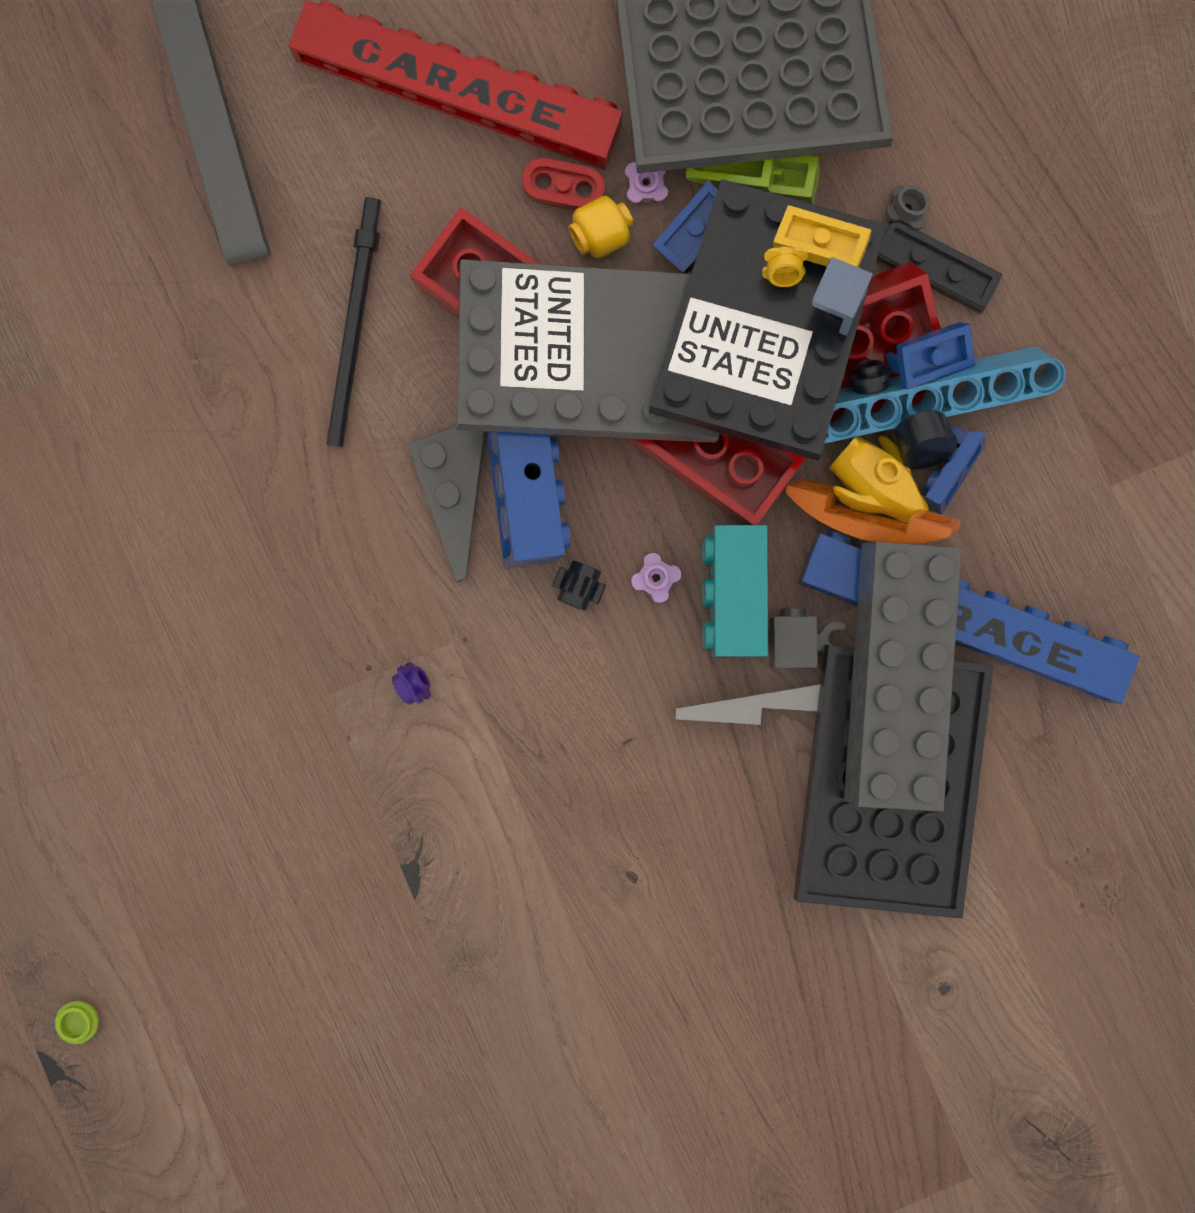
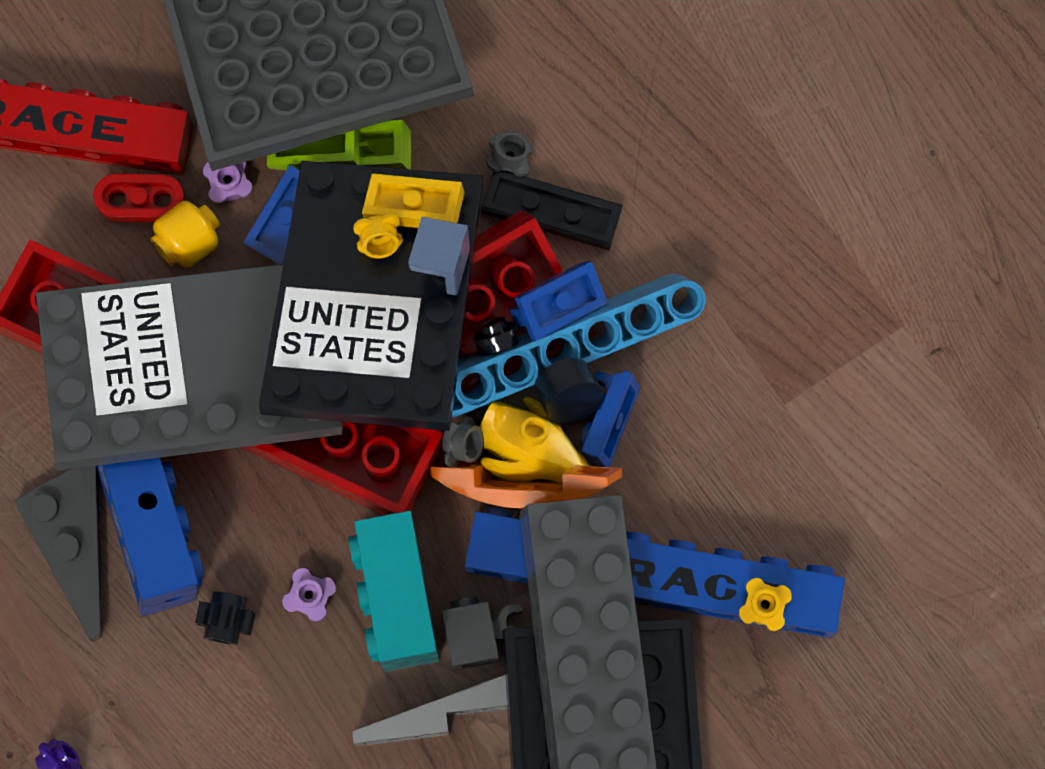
camera: 10 degrees left, 10 degrees down
none -> dark grey plate [442,416,484,467]
none -> yellow plate [739,578,792,631]

